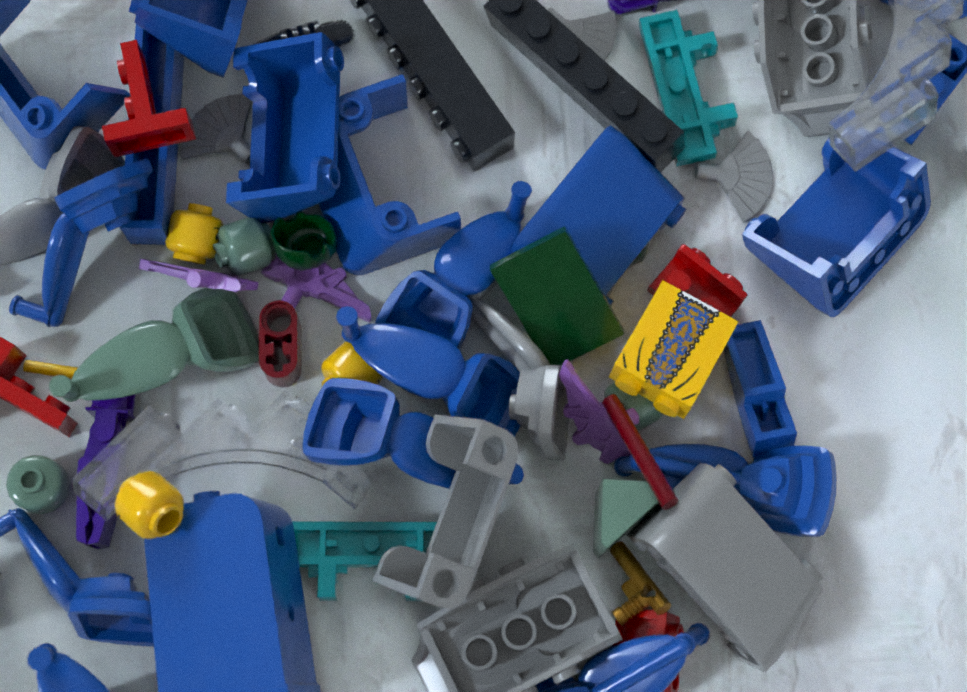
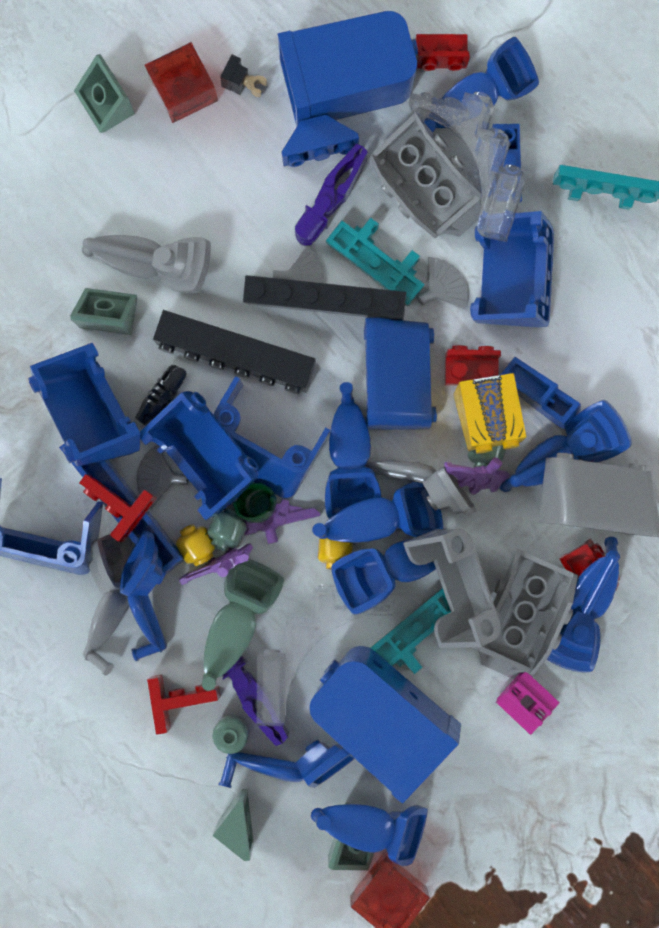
camera: 40 degrees left, 10 degrees up
yellow piece [23,359,78,379] -> none
yellow head [115,471,184,539] -> none
dark red beam [259,300,302,388] -> none
dark green tile [490,226,625,366] -> none
sand green slope [593,479,659,559] -> none
dark red bar [602,394,679,510] -> none
pearl gold hose [610,541,671,626] -> none

